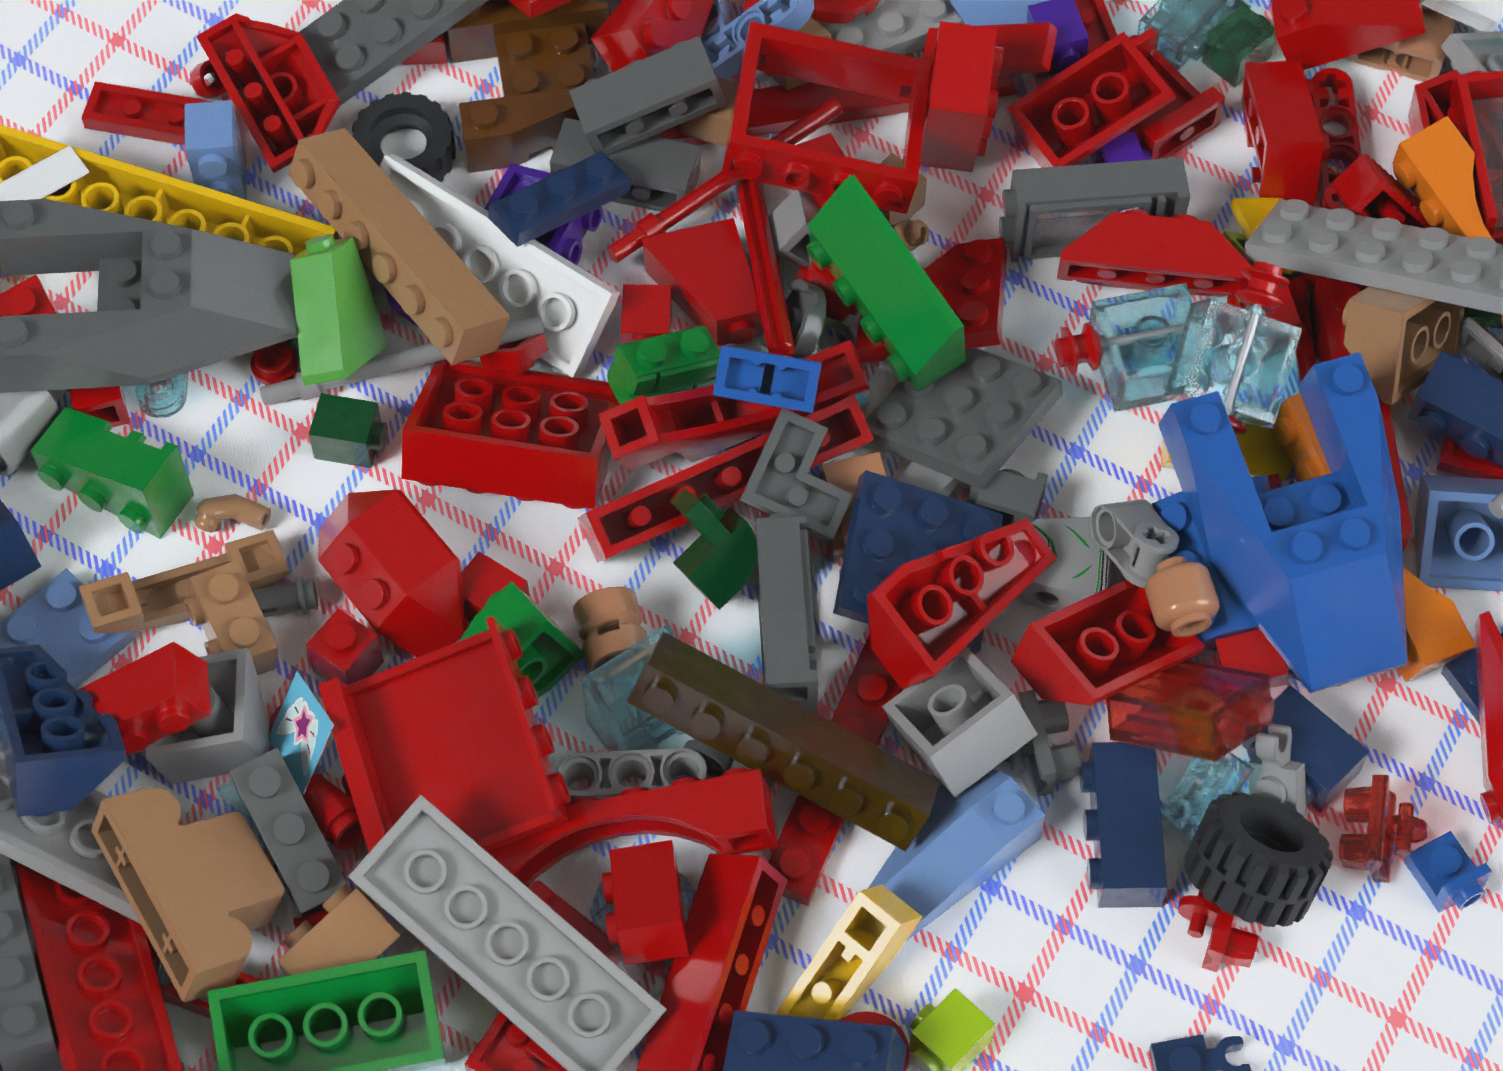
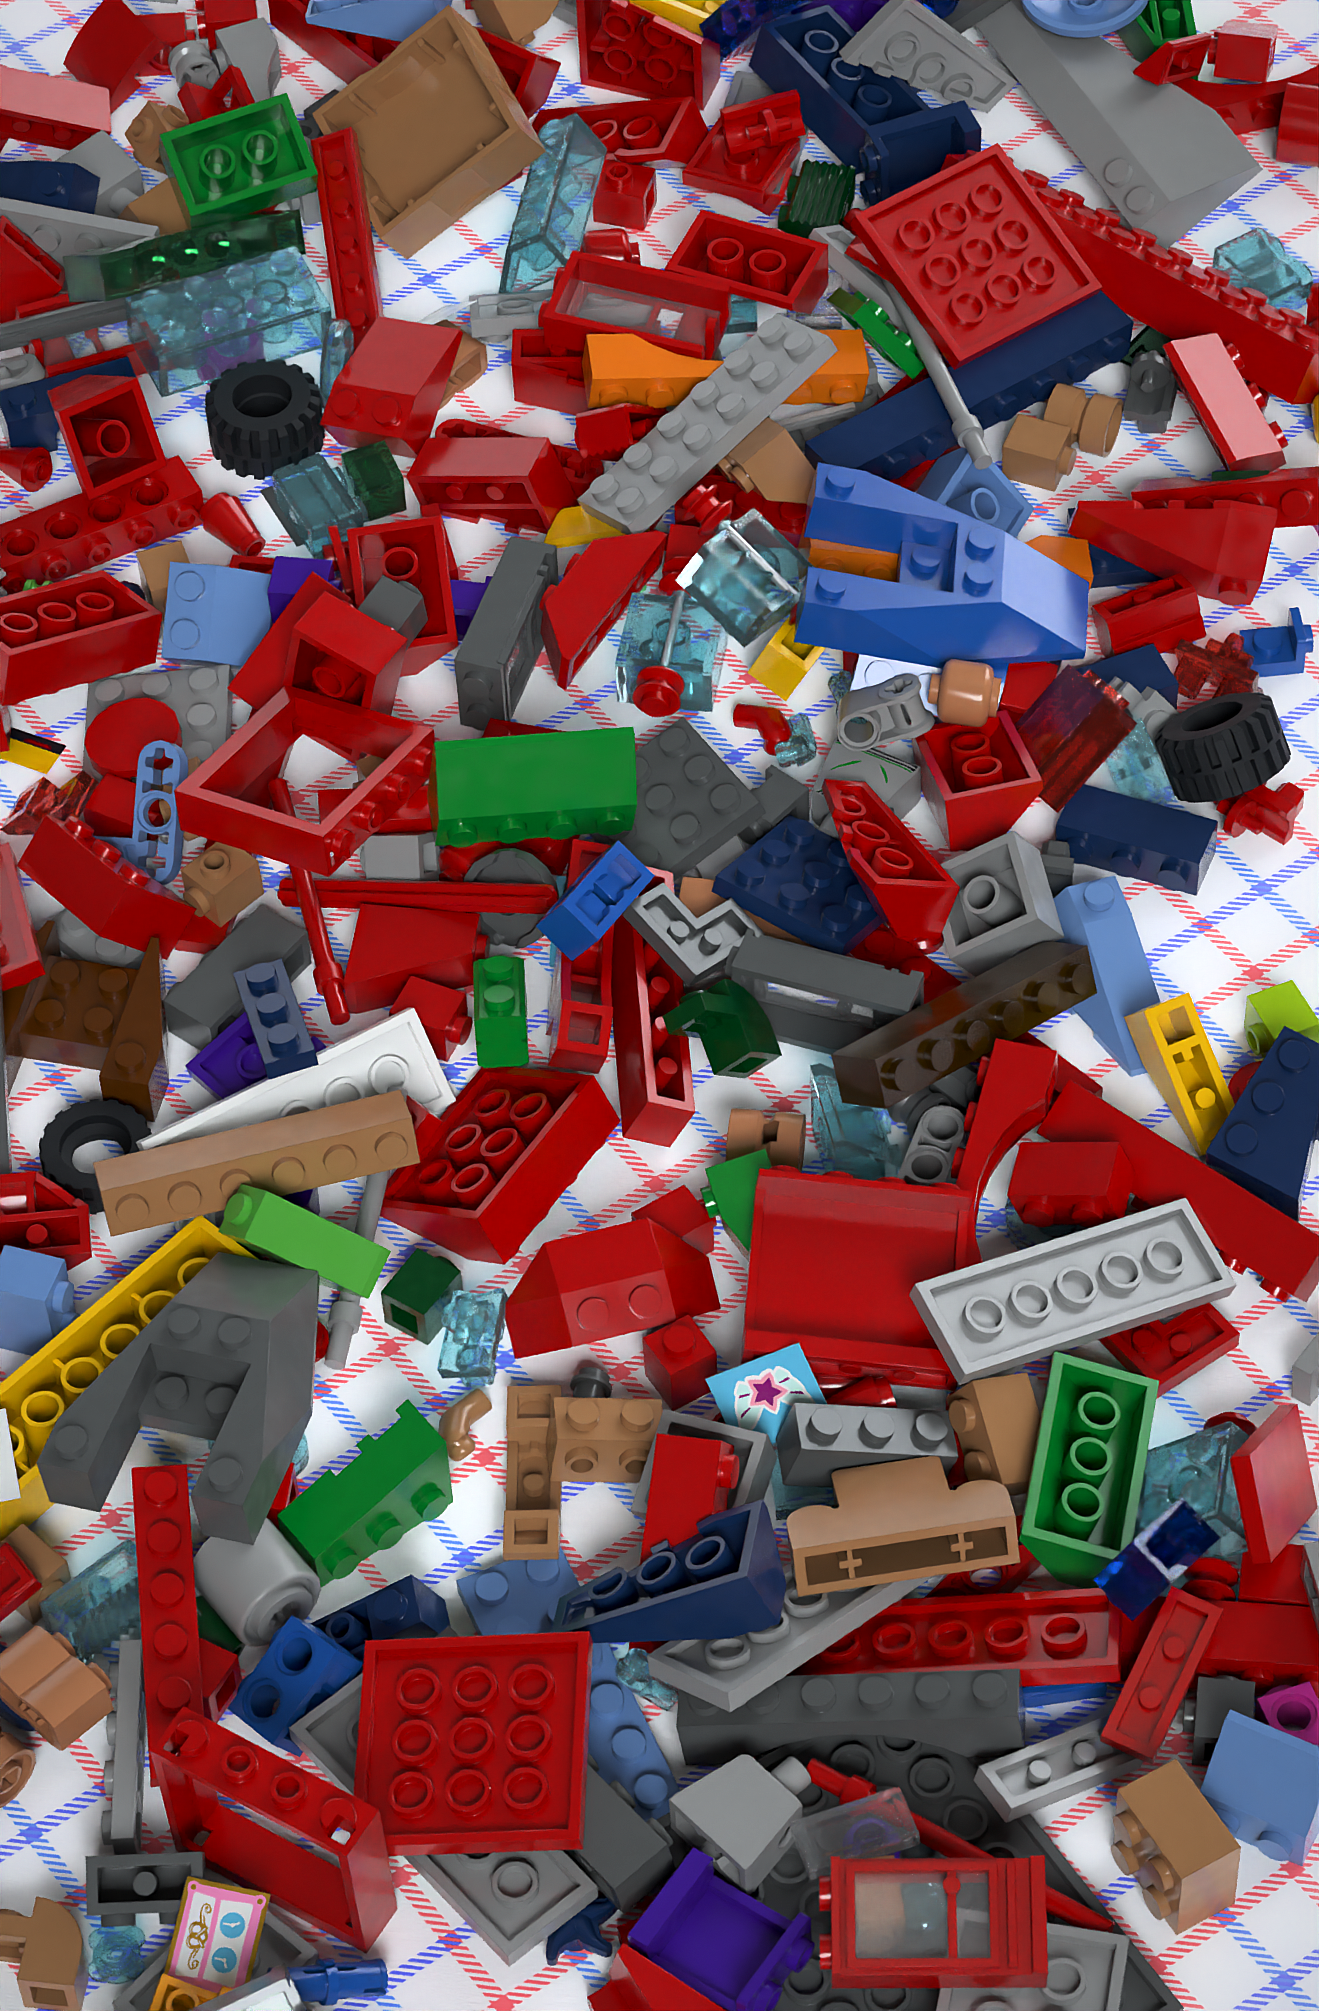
camera: 65 degrees left, 10 degrees down
dark grey brick [569,36,727,155] -> none
none -> dark grey brick [357,575,428,651]
none -> clear light blue hips [437,1288,508,1387]
none -> red arm [733,703,793,756]
none -> clear light blue arm [774,714,817,768]
none -> red brick [1091,573,1207,659]

